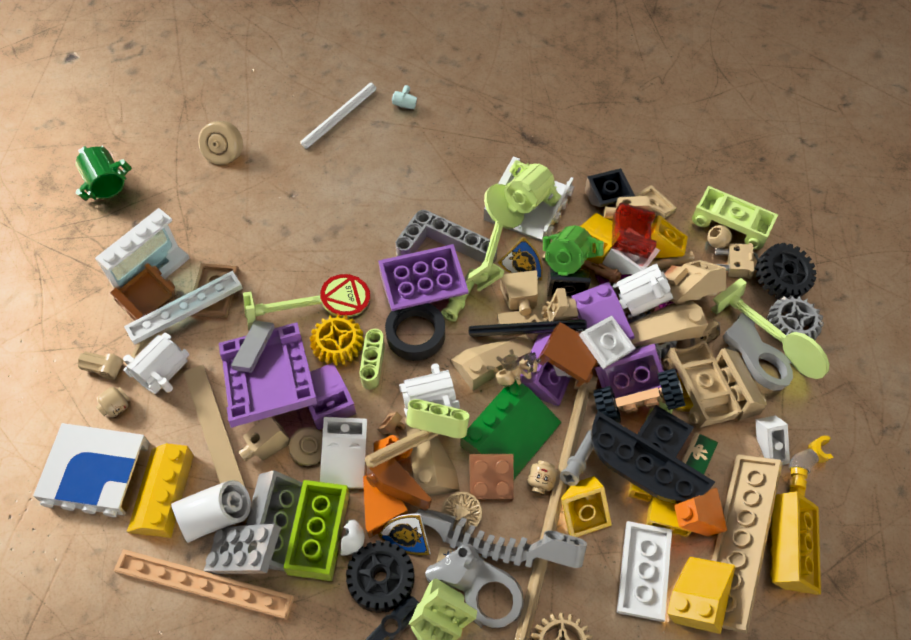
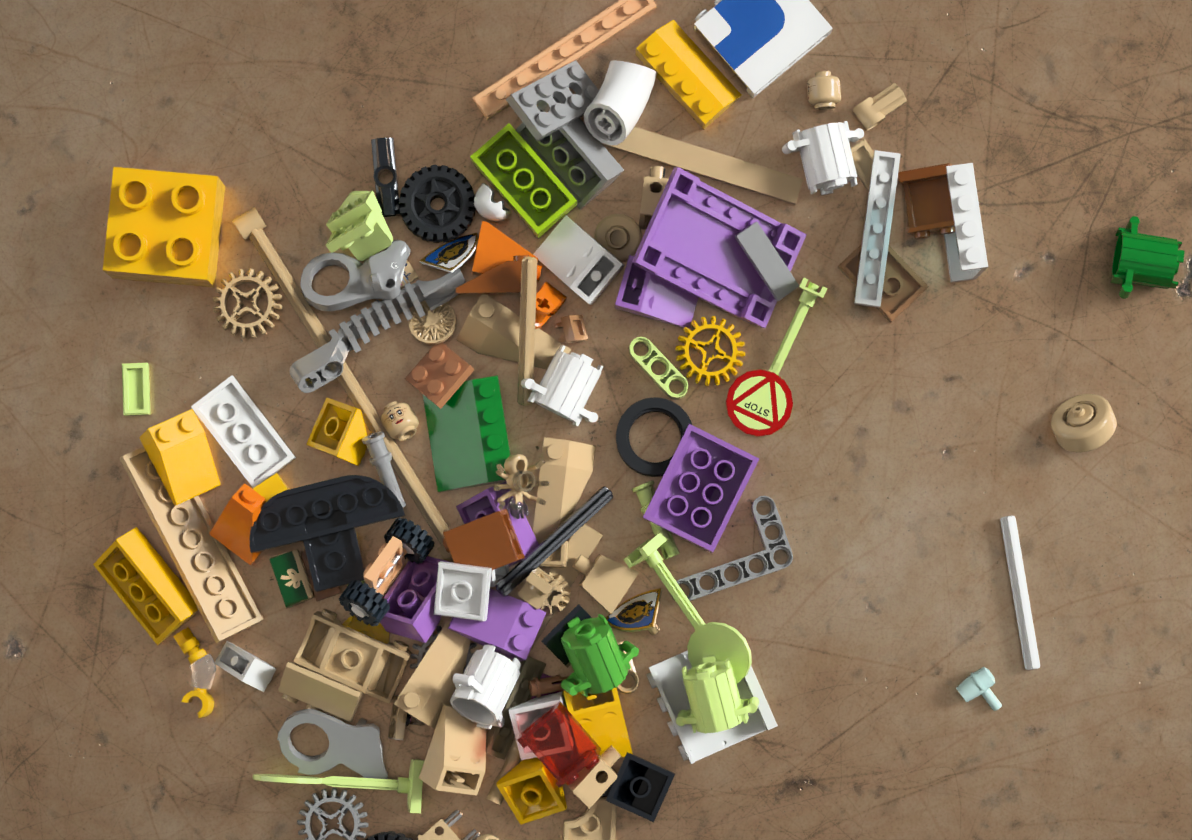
camera: 130 degrees right, 25 degrees up
yellowish green beam [406,399,469,438] -> none
tan tile [664,265,689,286] -> none

